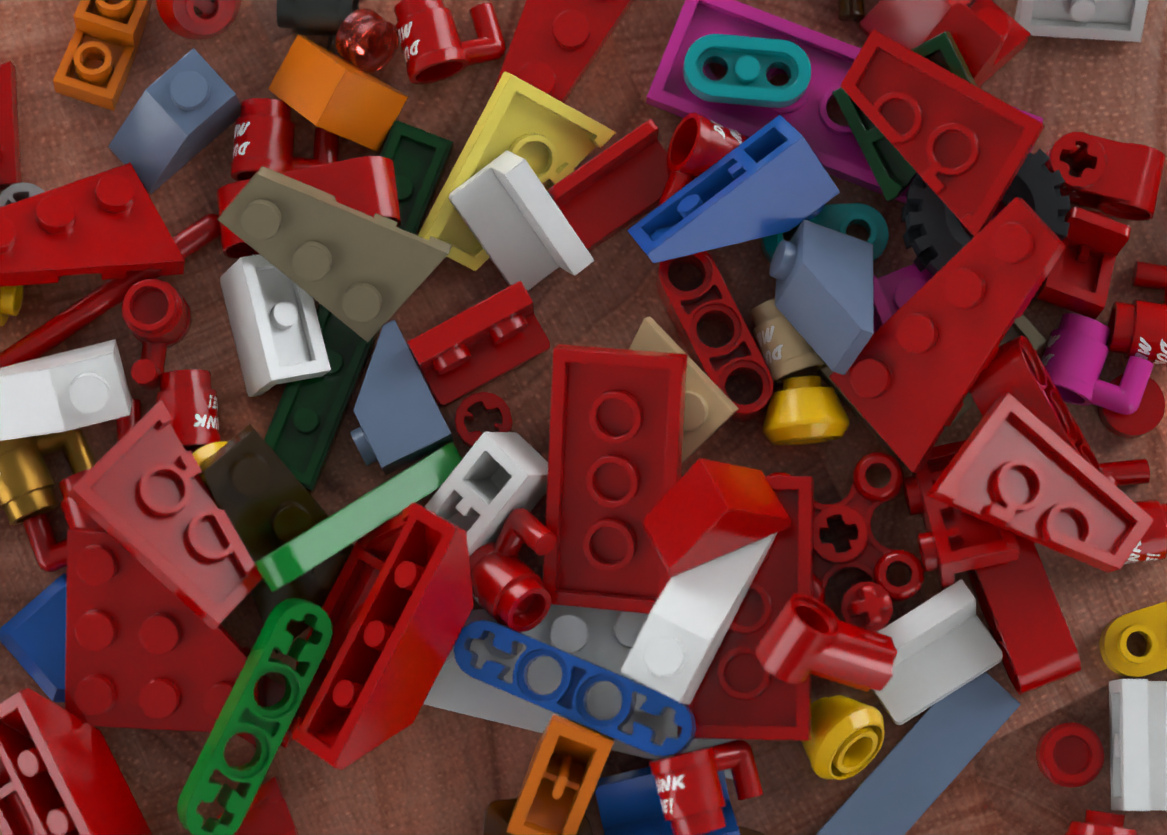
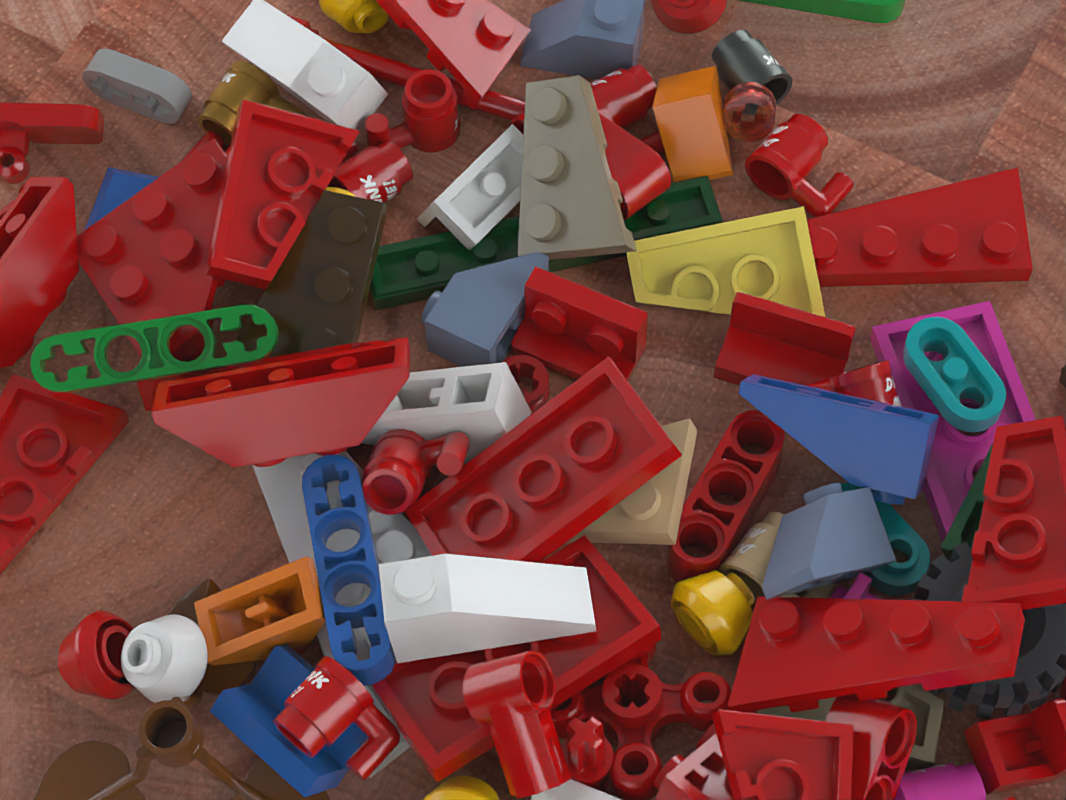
camera: 60 degrees right, 20 degrees down
beam [254,441,463,592] -> none
white panel [449,150,595,291] -> none
red slope [642,458,791,577] -> none

